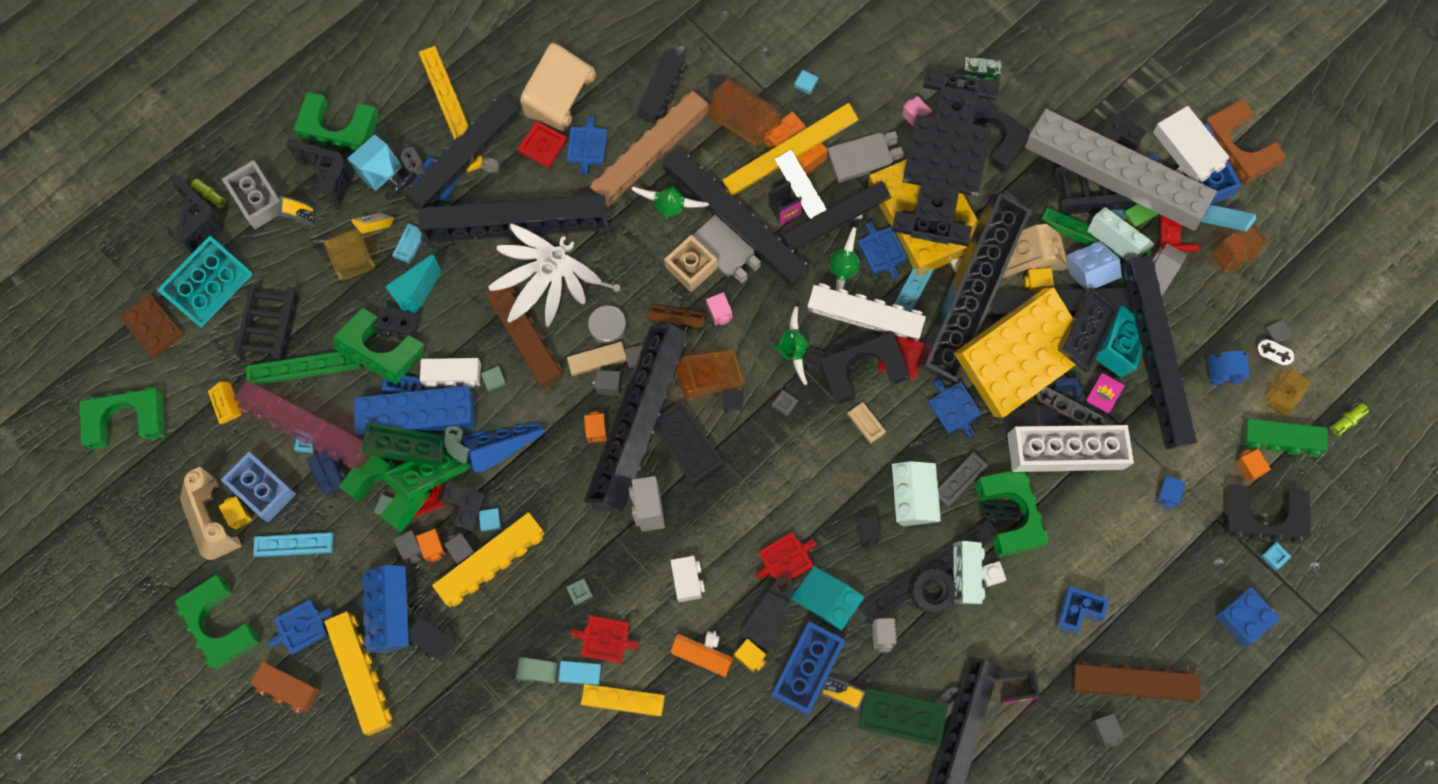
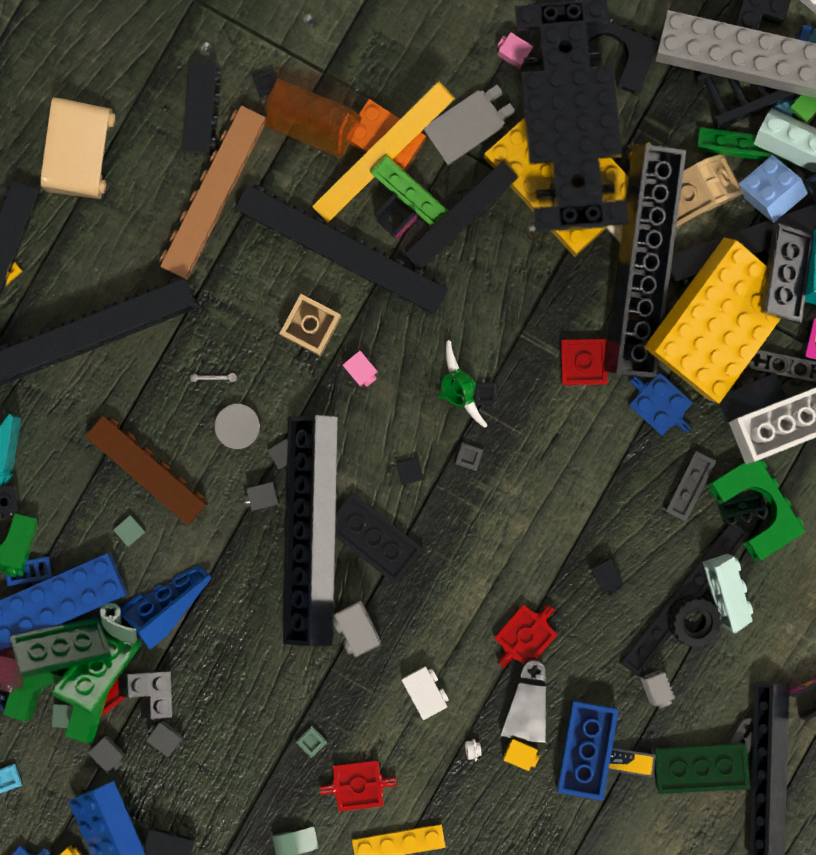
camera: 20 degrees left, 15 degrees up
orange brick [416,529,446,562] -> none
white brick [420,358,481,389] -> none
yellow brick [432,512,545,607] -> none
medium azure tile [479,508,501,532] -> none
clear tile [481,158,500,173] -> none
white plant [488,224,601,327] -> none
red plate [517,122,568,169] -> none
medium azure tile [559,661,601,685] -> none
blue plate [567,116,608,175] -> none
tan tile [567,342,627,376] -> none
orange brick [584,412,607,443] -> none
green helmet [632,187,708,219] -> none
reddish brown plate [647,304,706,328] -> none
orange tile [670,634,733,677] -> none
clear orange slope [676,350,744,400] -> none
light grey tile [692,215,761,284] -> none
teal slope [791,566,864,634] -> none
medium azure tile [794,70,818,94] -> none
white brick [808,283,926,341] -> none
black arch [820,332,910,405] -> none
green helmet [829,227,860,291] -> none
tan tile [847,402,886,444] -> none
blue plate [857,222,908,279] -> none
light aqua slope [892,462,941,526] -> none
medium azure tile [894,268,935,312] -> none
white plate [983,561,1006,587] -> none
yellow brick [1023,268,1054,291] -> none
dark blue bracket [1052,376,1083,401] -> none

